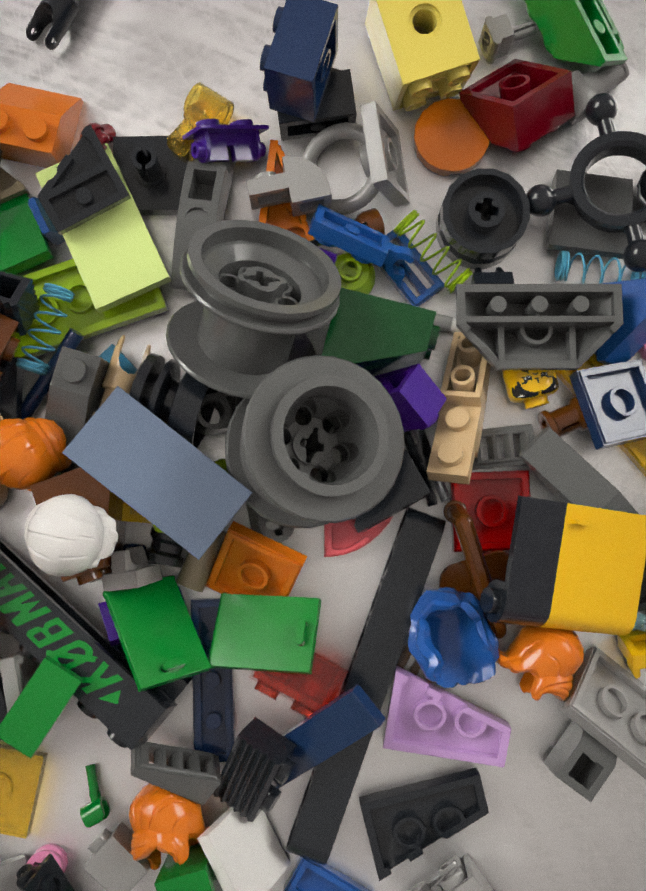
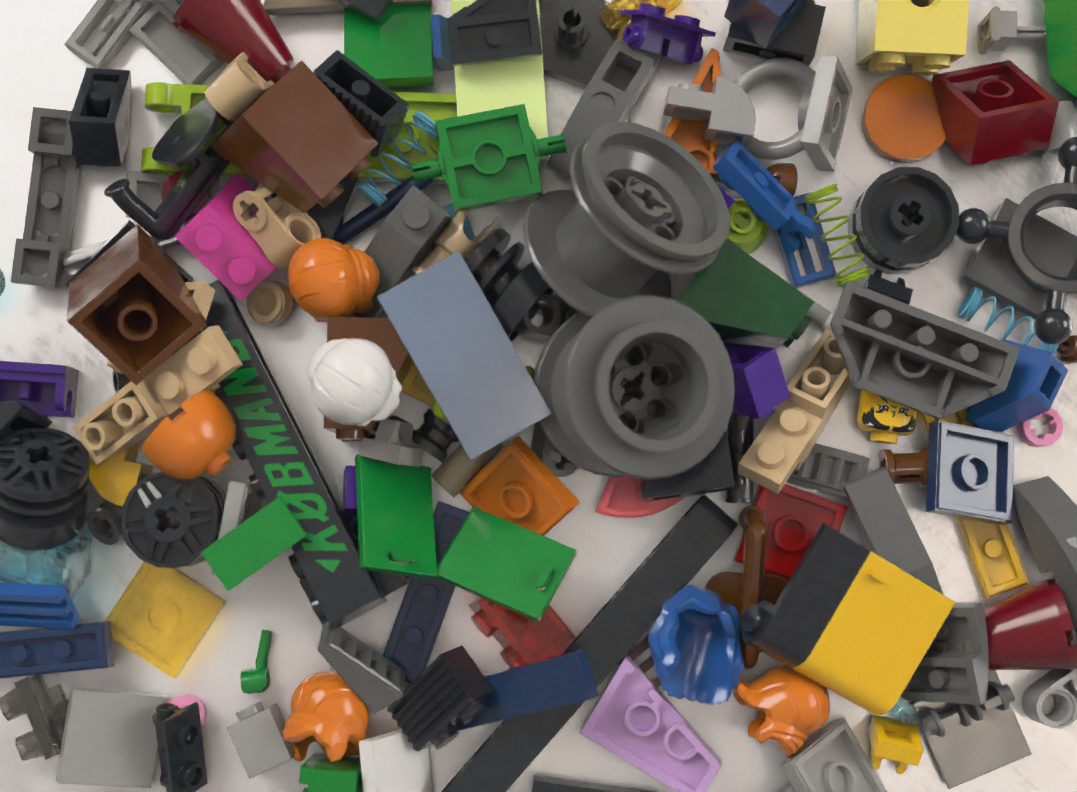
camera: 20 degrees right, 0 degrees up
none -> green plate [411,104,567,213]

